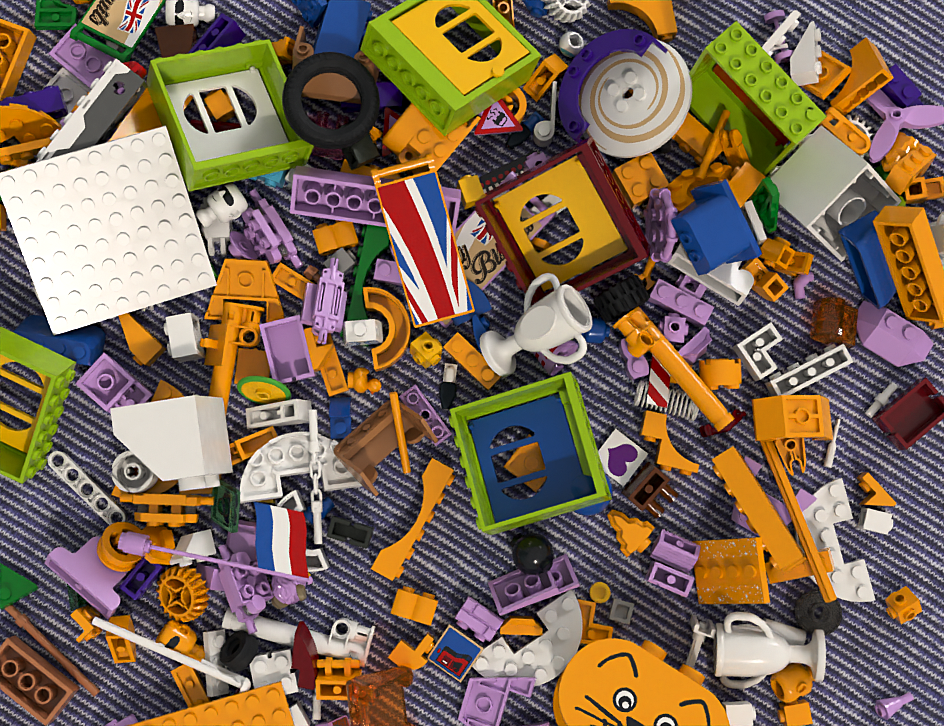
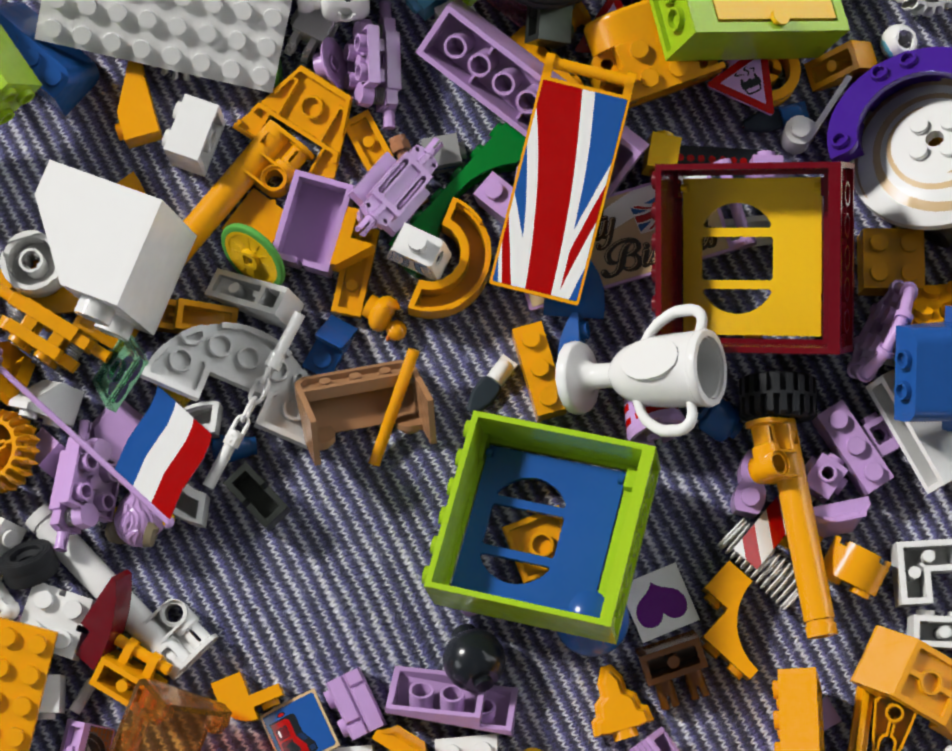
camera: 35 degrees right, 5 degrees down
lavender slope [75,353,154,414] -> none
light orange piece [200,324,230,366] -> none
light orange brick [312,220,359,257] -> none
light orange arch [371,458,455,581] -> none
light orange brick [391,585,438,626] -> none
lavender tile [399,384,452,446] -> none
yellow brick [409,331,443,369] -> none
light orange tile [532,237,552,251] -> none
light orange bar [634,256,656,291] -> none
dark red piece [699,409,746,437] -> none

